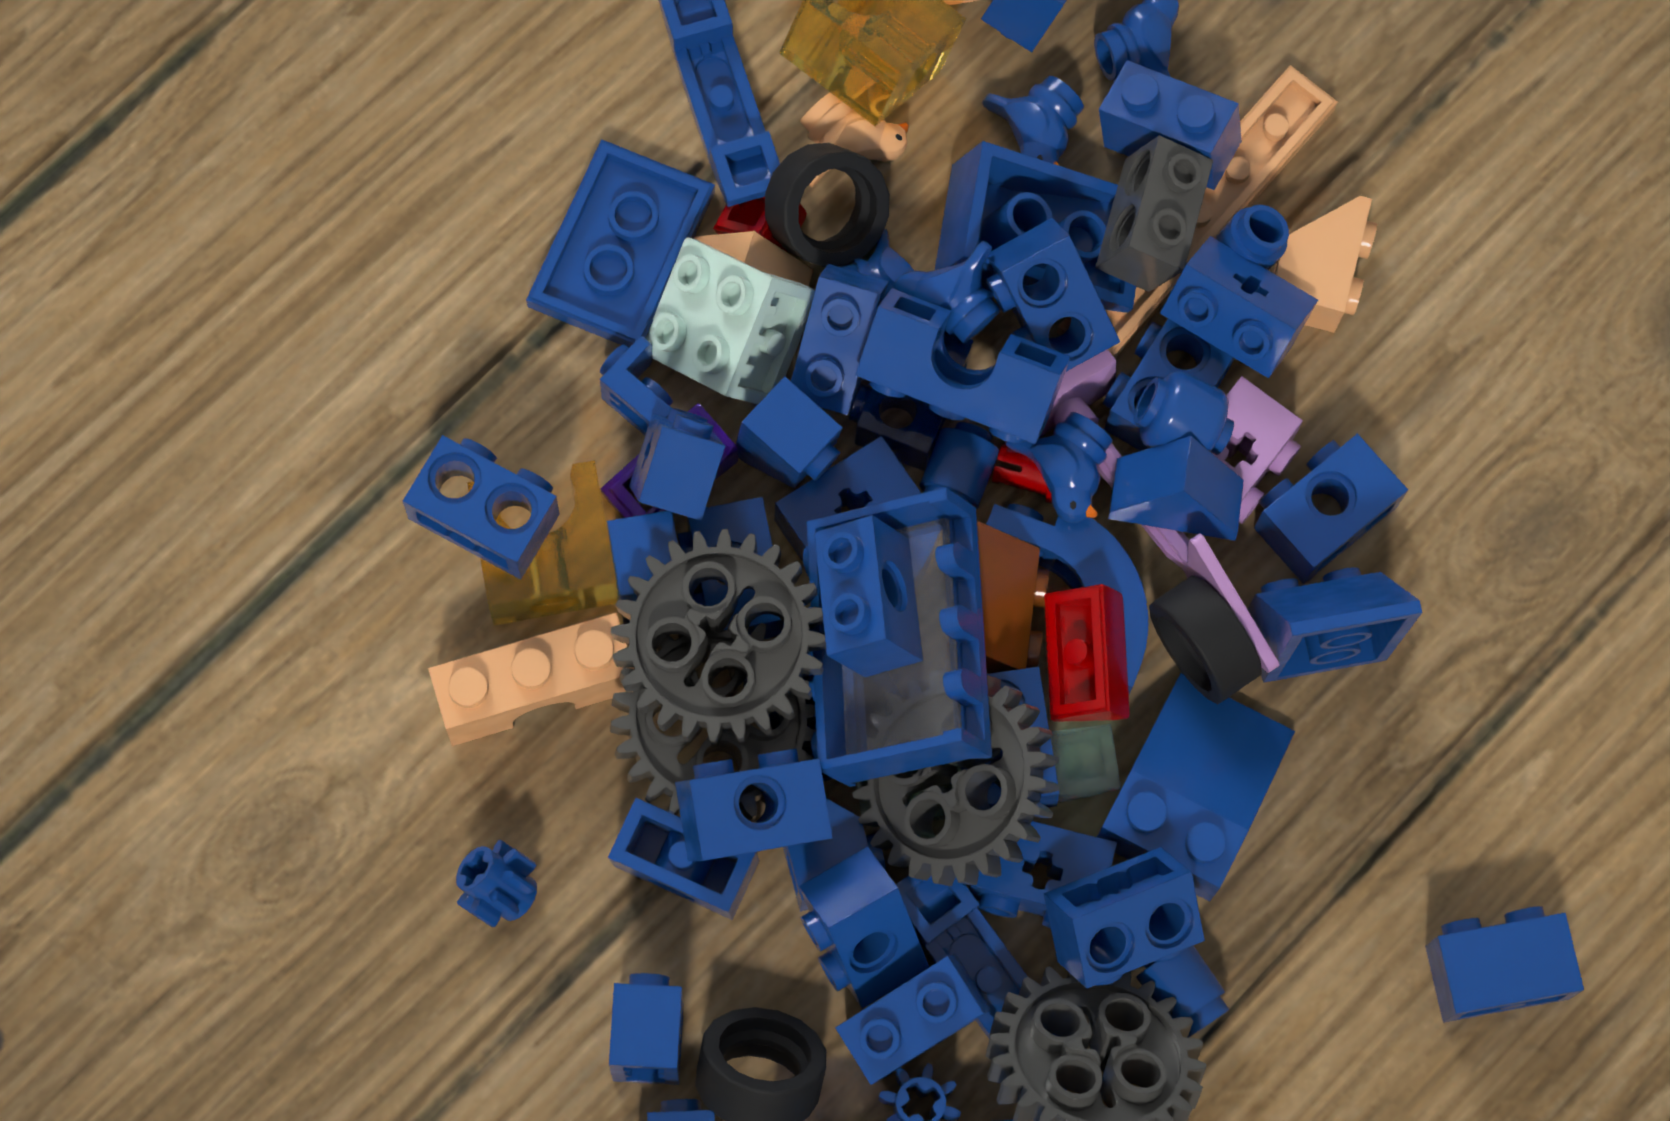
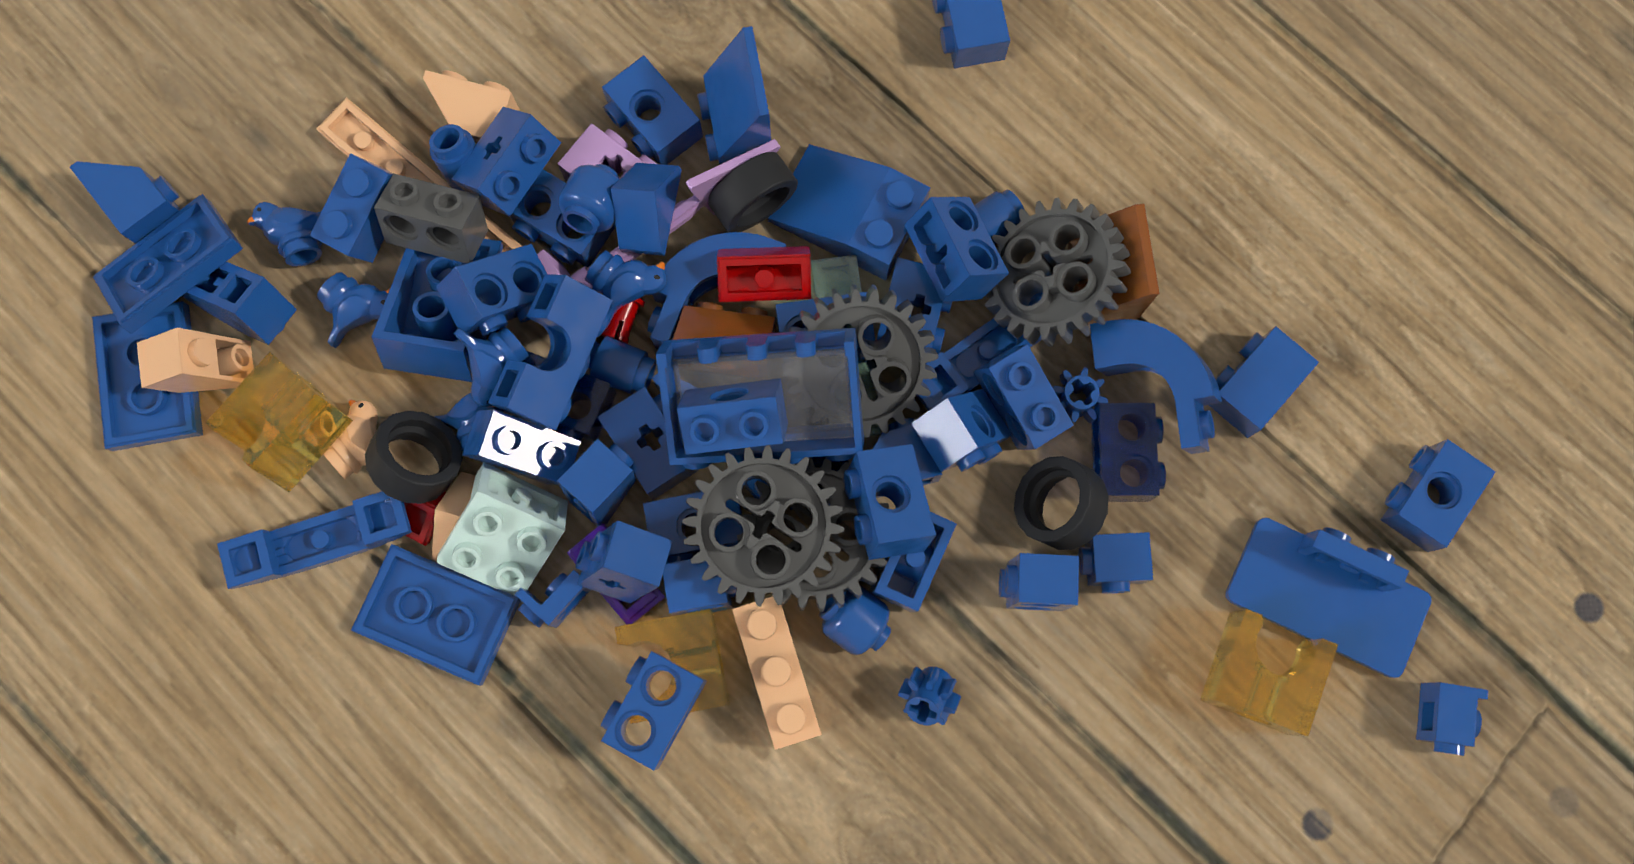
camera: 85 degrees left, 5 degrees up
none -> blue head [819,585,891,655]

